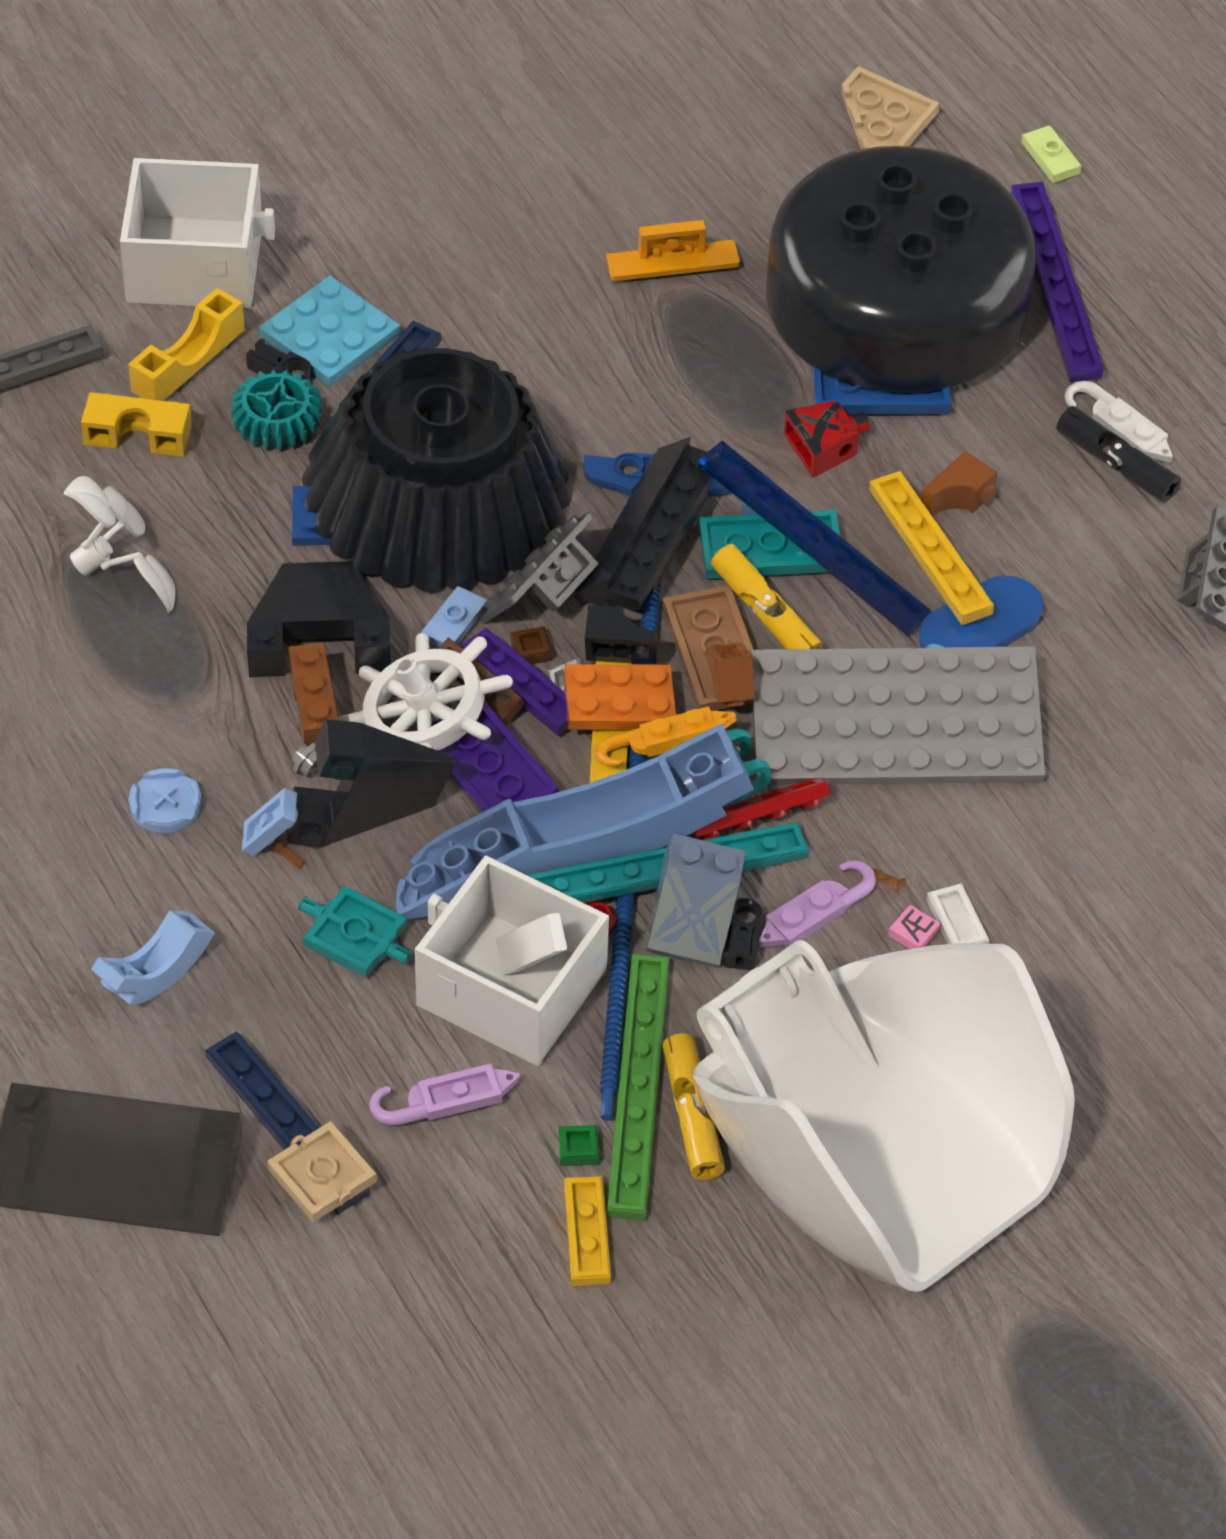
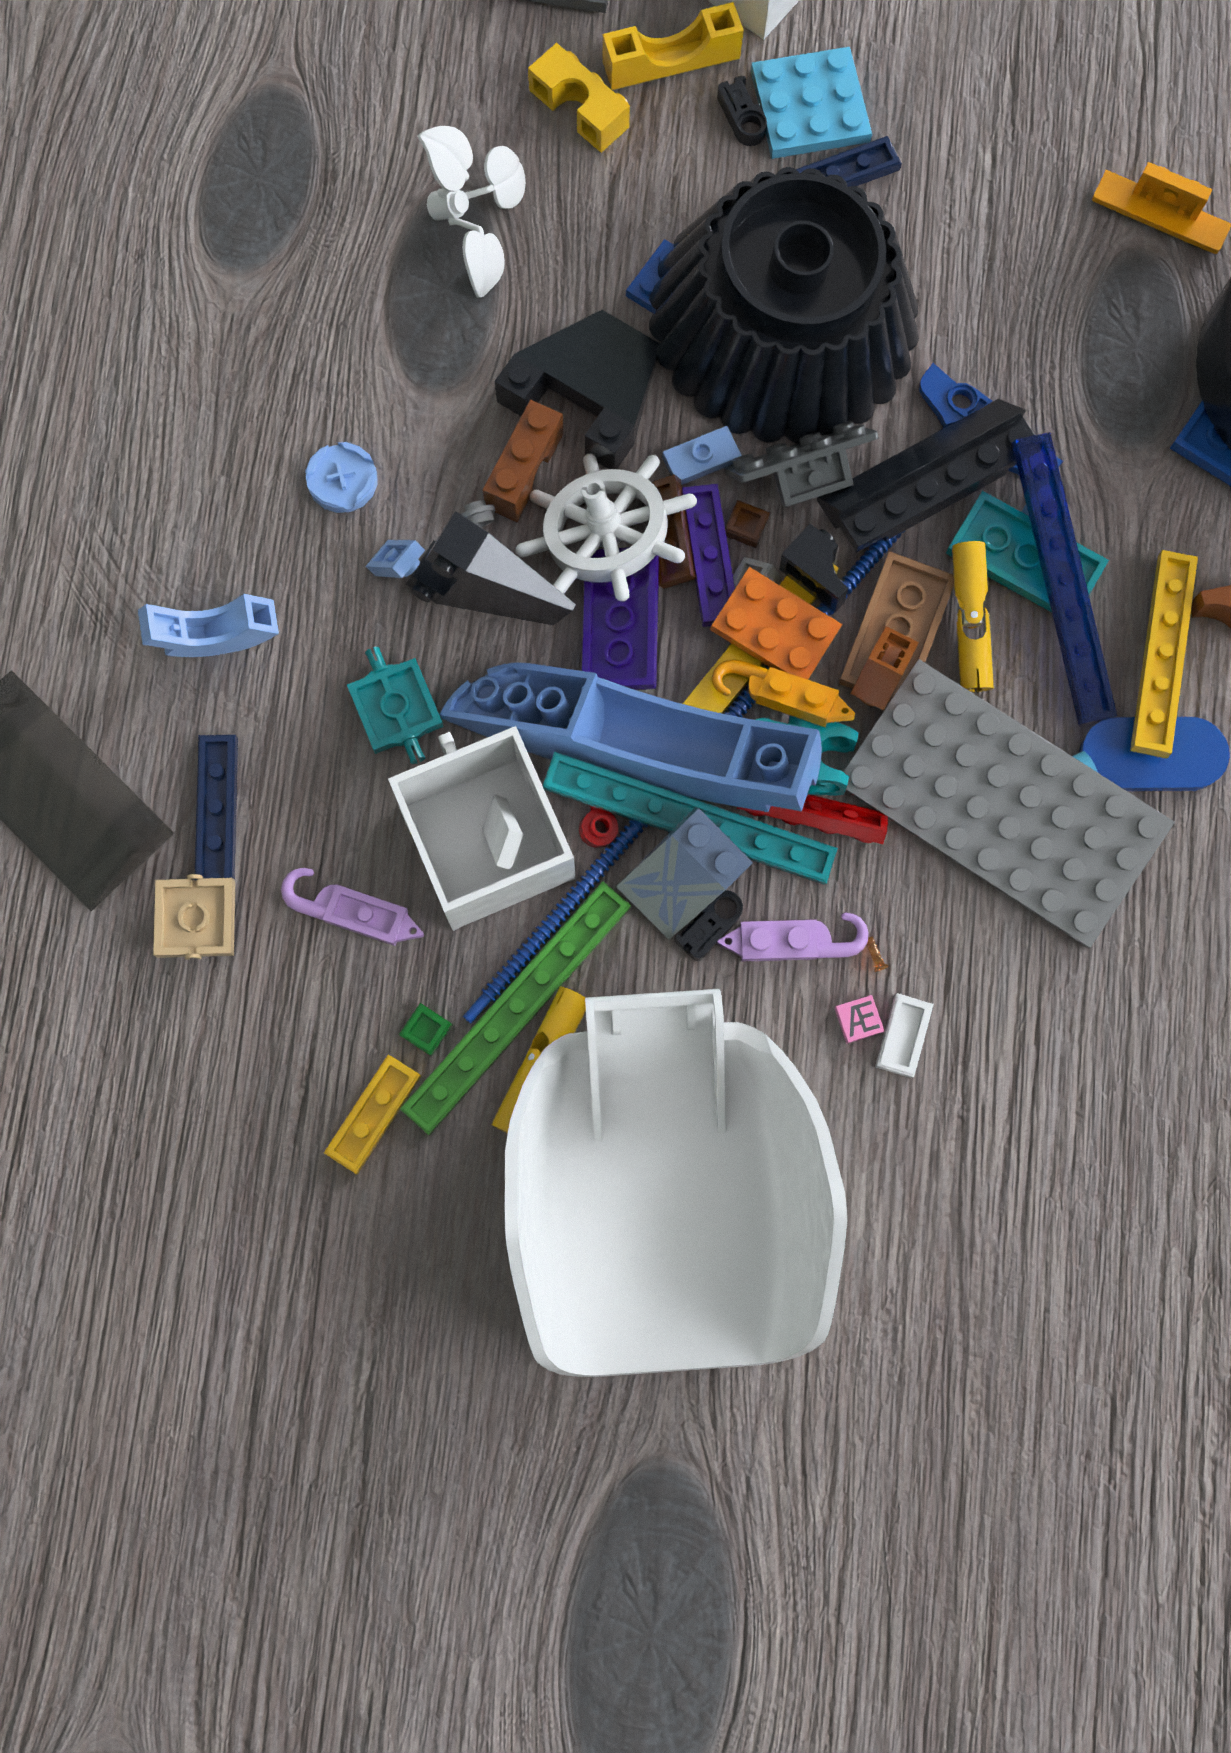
camera: 35 degrees right, 25 degrees up
teal gear [230,369,322,451] -> none
clear orange piece [272,840,305,869] -> none
torso [783,401,870,478] -> none

